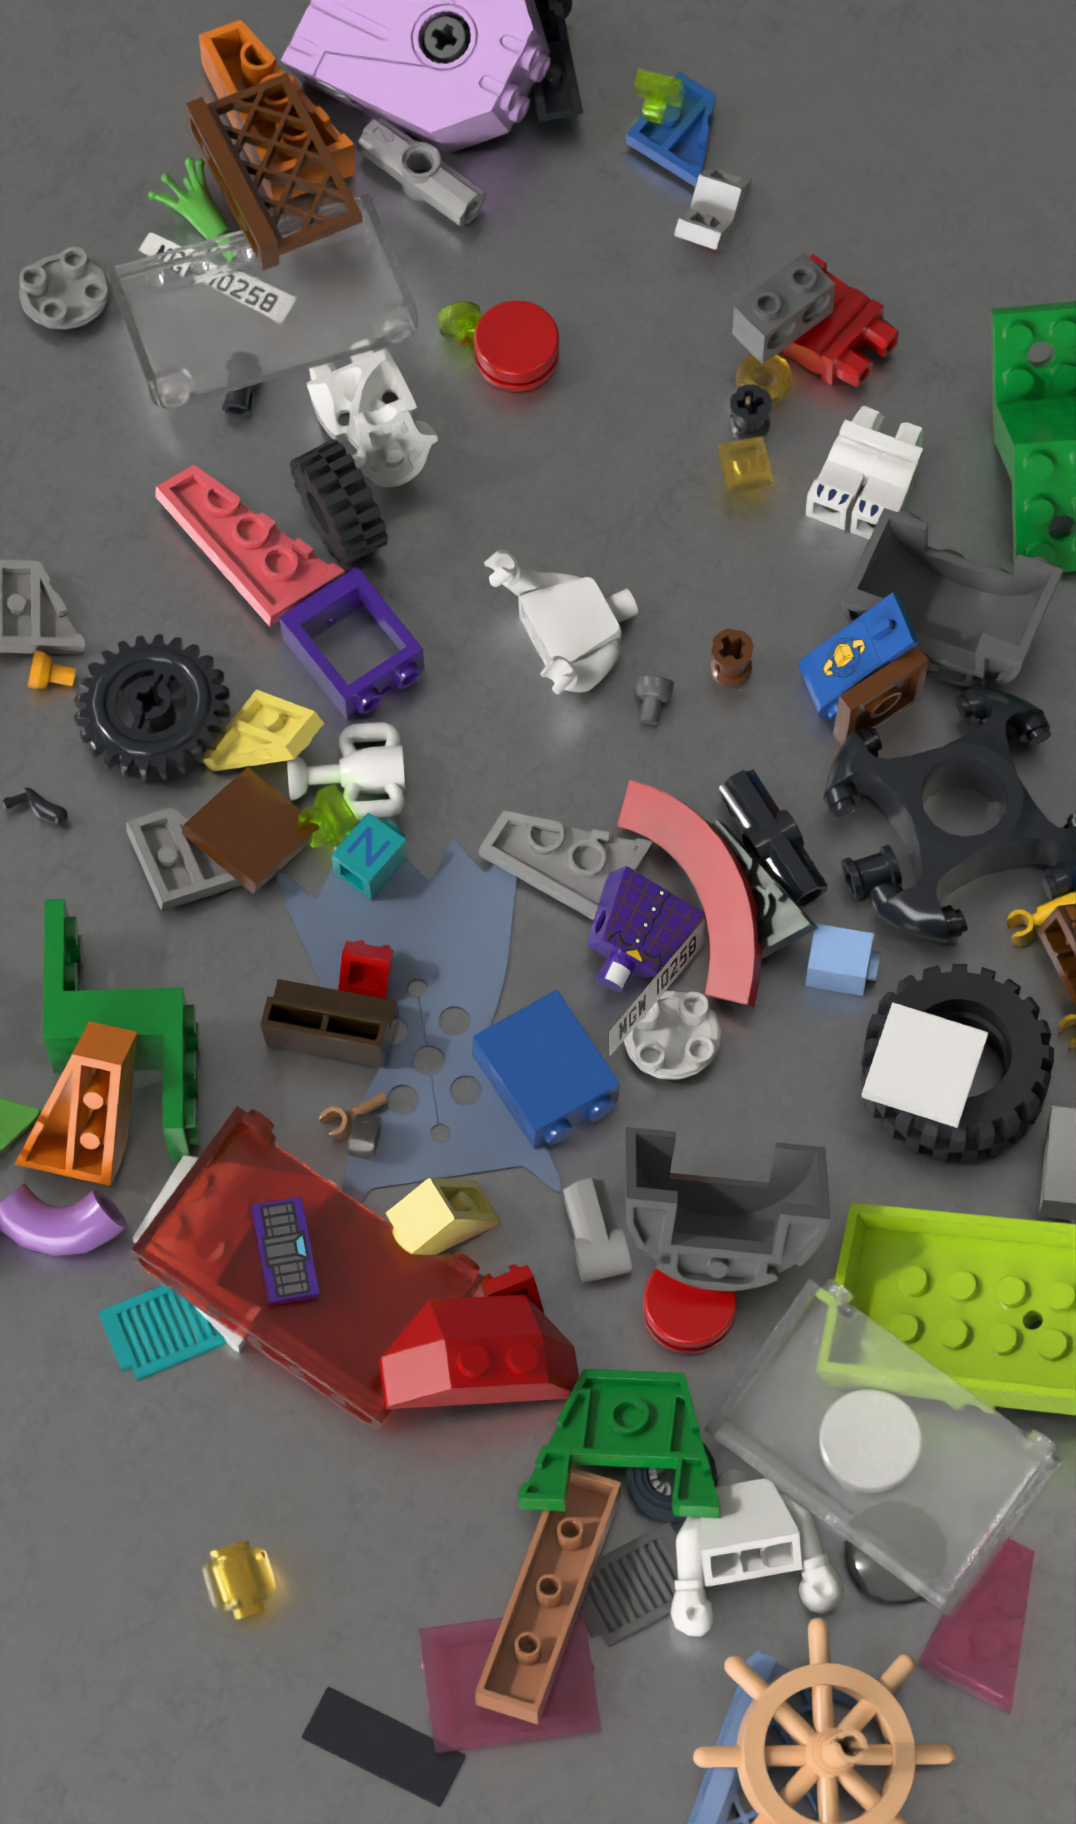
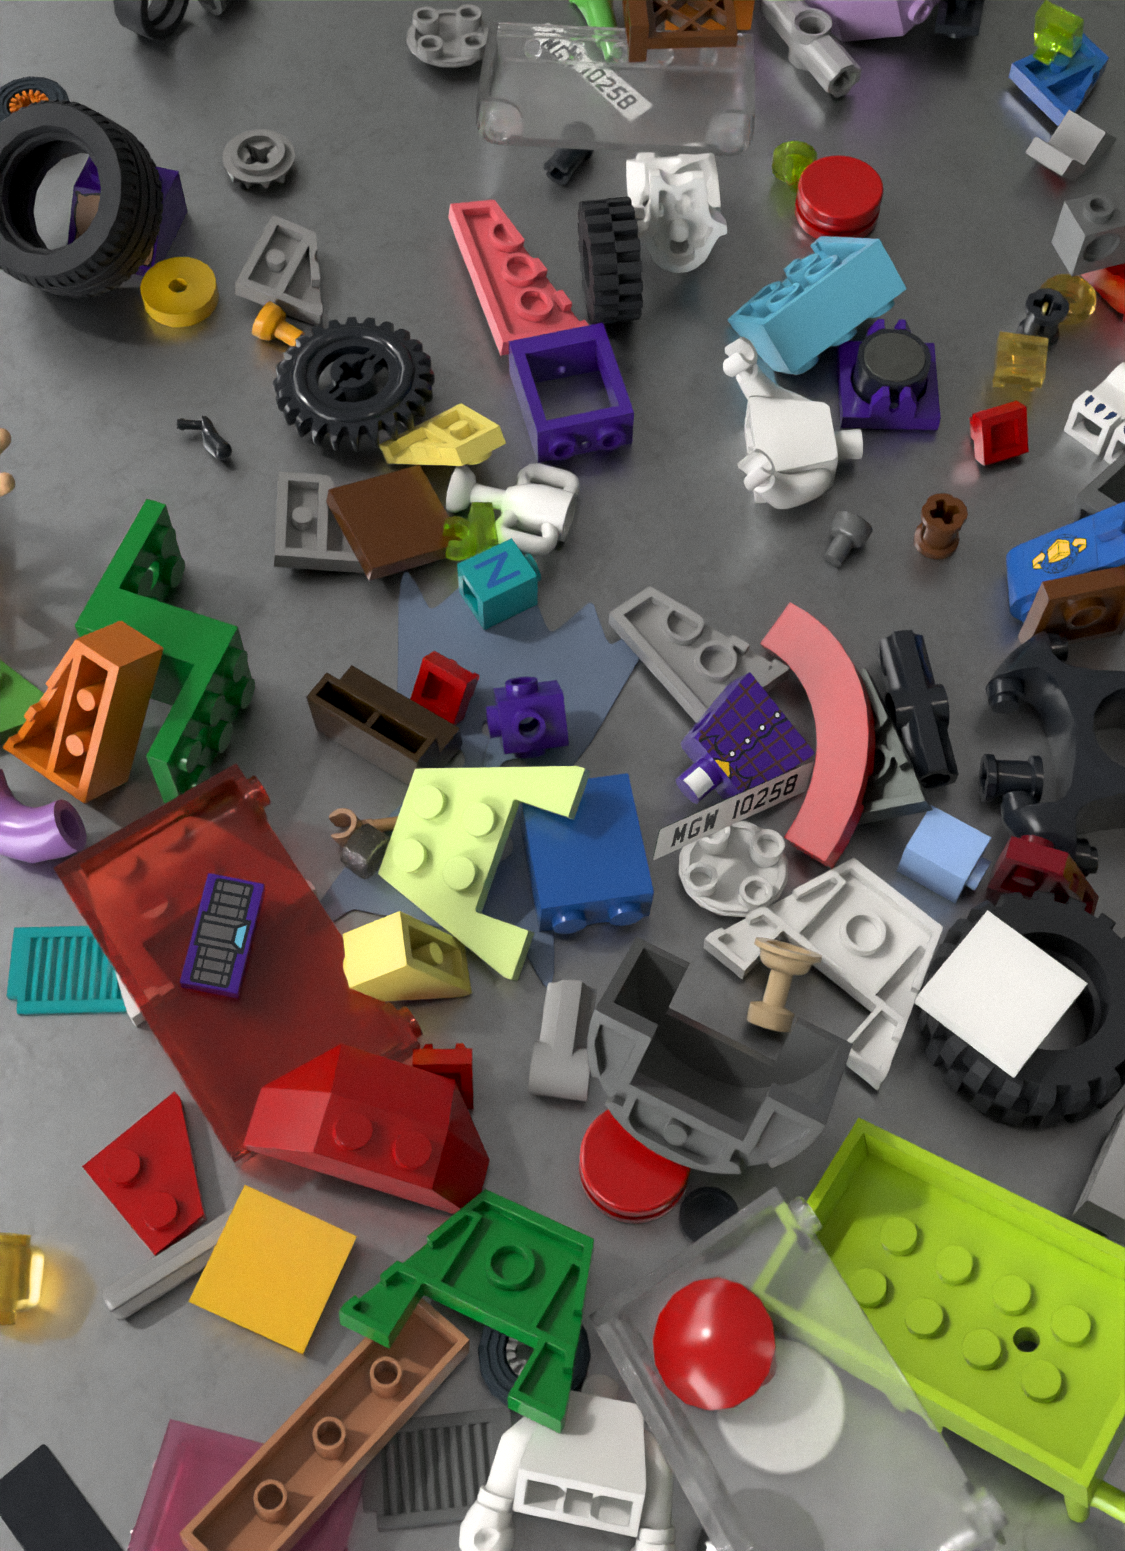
camera: 20 degrees right, 5 degrees down
none -> red wing [82,1091,207,1256]
none -> light grey axle [102,1207,234,1320]
none -> yellow tile [188,1185,357,1354]
none -> yellowish green wing [378,766,590,981]
none -> dark purple brick [486,676,569,759]
none -> red dish [653,1277,777,1411]
none -> black piece [679,1186,740,1249]
none -> white wing [703,858,943,1091]
none -> medium azure wedge [727,236,907,375]
none -> tan piece [746,937,822,1032]
none -> piece [836,319,941,430]
none -> red tile [969,400,1029,466]
none -> dark red wing [987,835,1099,916]

